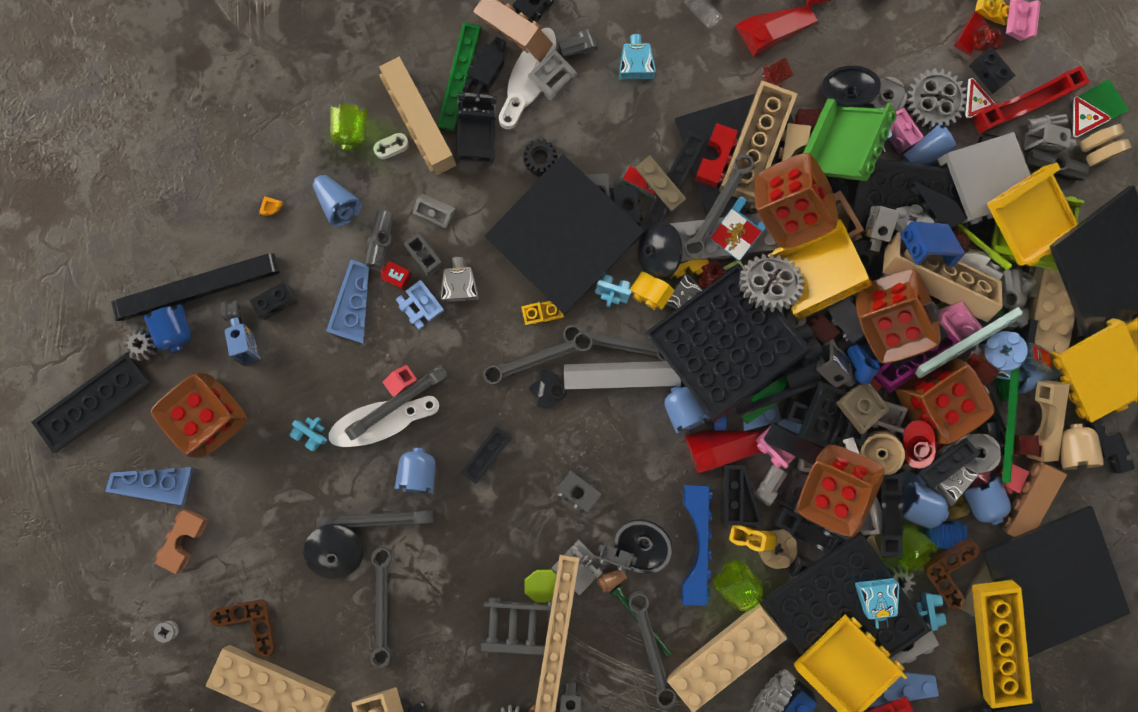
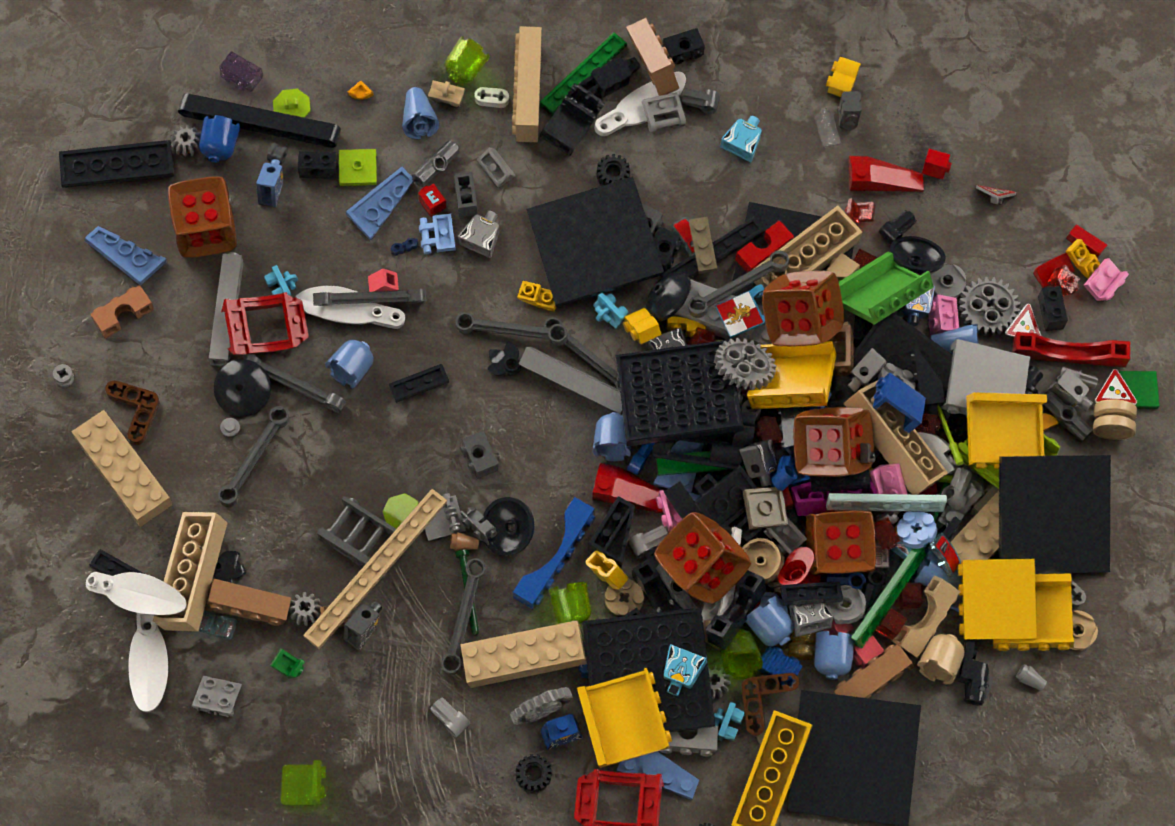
camera: 25 degrees right, 15 degrees down
none -> light grey brick [209,252,243,366]
none -> clear purple brick [219,51,263,92]
none -> light grey plate [220,418,240,437]
none -> red wedge [221,292,309,355]
none -> lime piece [273,89,311,118]
none -> lime plate [339,149,377,186]
none -> dark blue piece [390,238,418,256]
none -> tan hips [428,80,465,107]
none -> black piece [878,210,917,244]
none -> clear red brick [899,583,923,609]

